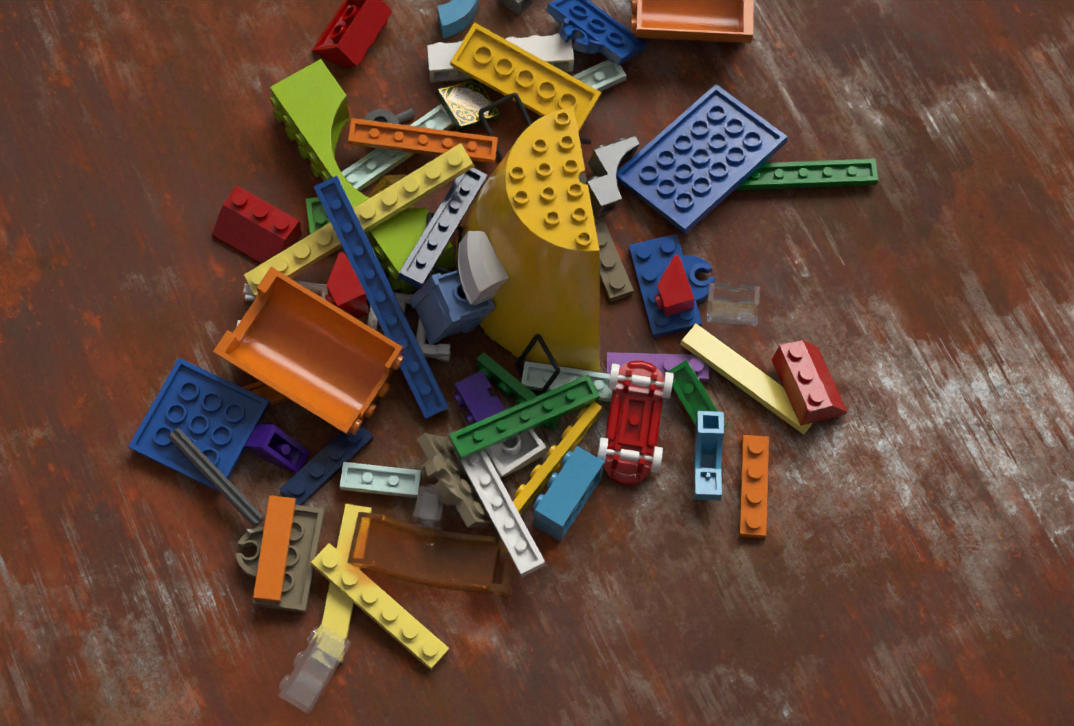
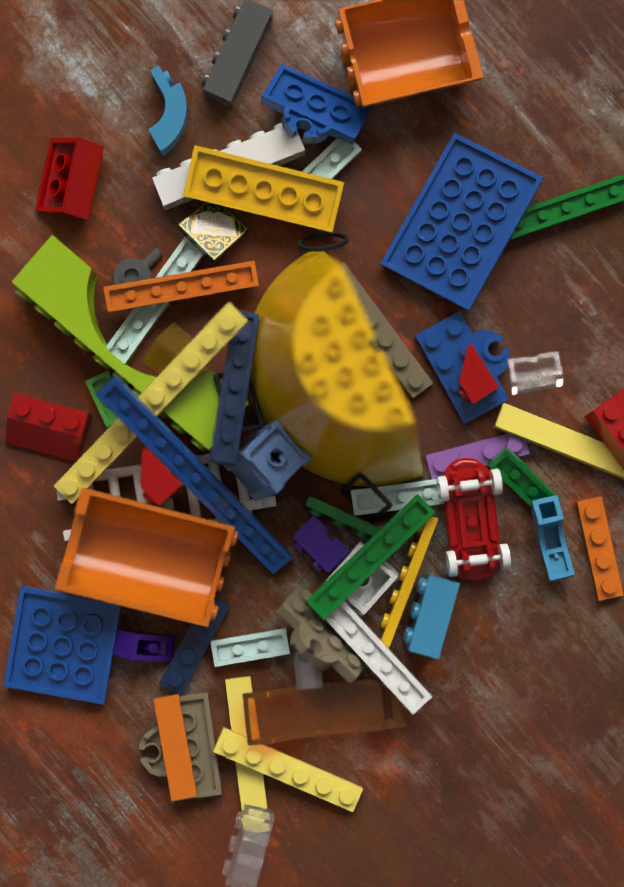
camera: 20 degrees left, 20 degrees up
dark grey axle [169,428,264,527] -> none
white slope [458,231,509,305] -> none
black piece [478,93,532,161] -> none
arch [586,136,640,218] -> none

